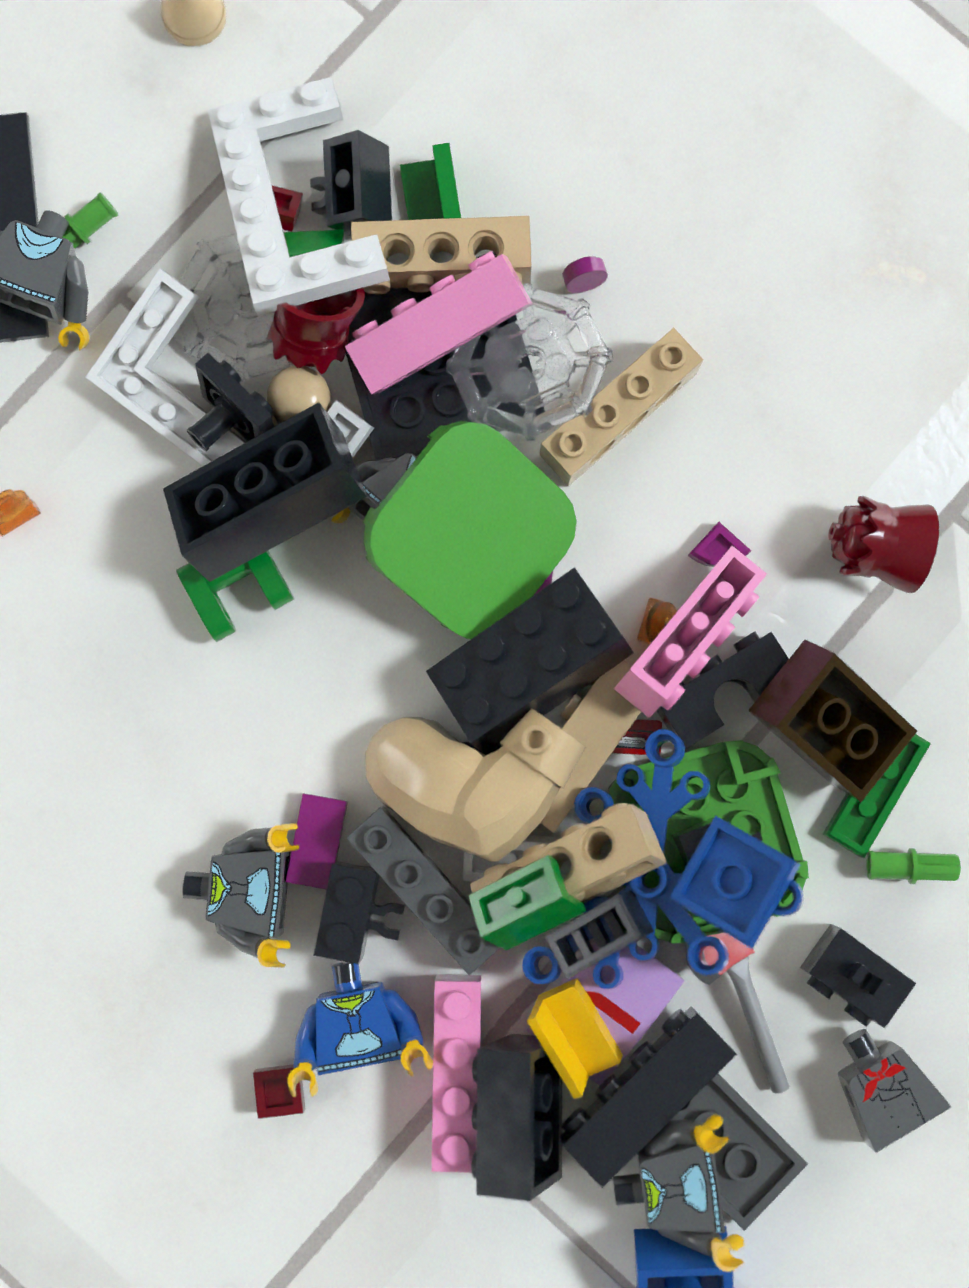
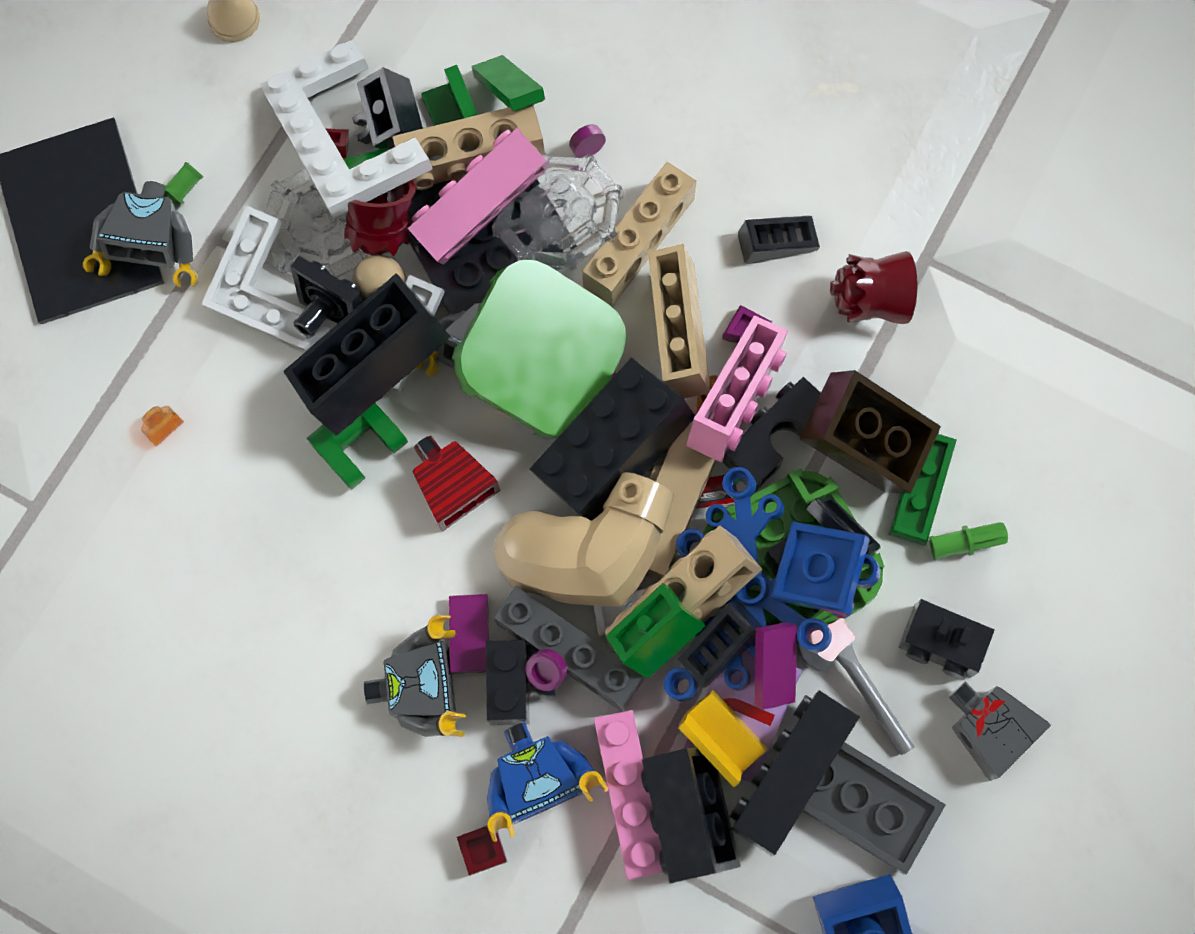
camera: 10 degrees left, 10 degrees down
torso [613,1115,744,1272] -> none
none -> torso [412,436,500,531]
none -> green tile [471,55,545,112]
none -> magenta tile [525,649,567,691]
none -> tan brick [648,244,711,399]
none -> black slope [738,215,820,263]
none -> magenta tile [754,622,797,710]
none -> black tile [806,494,881,556]

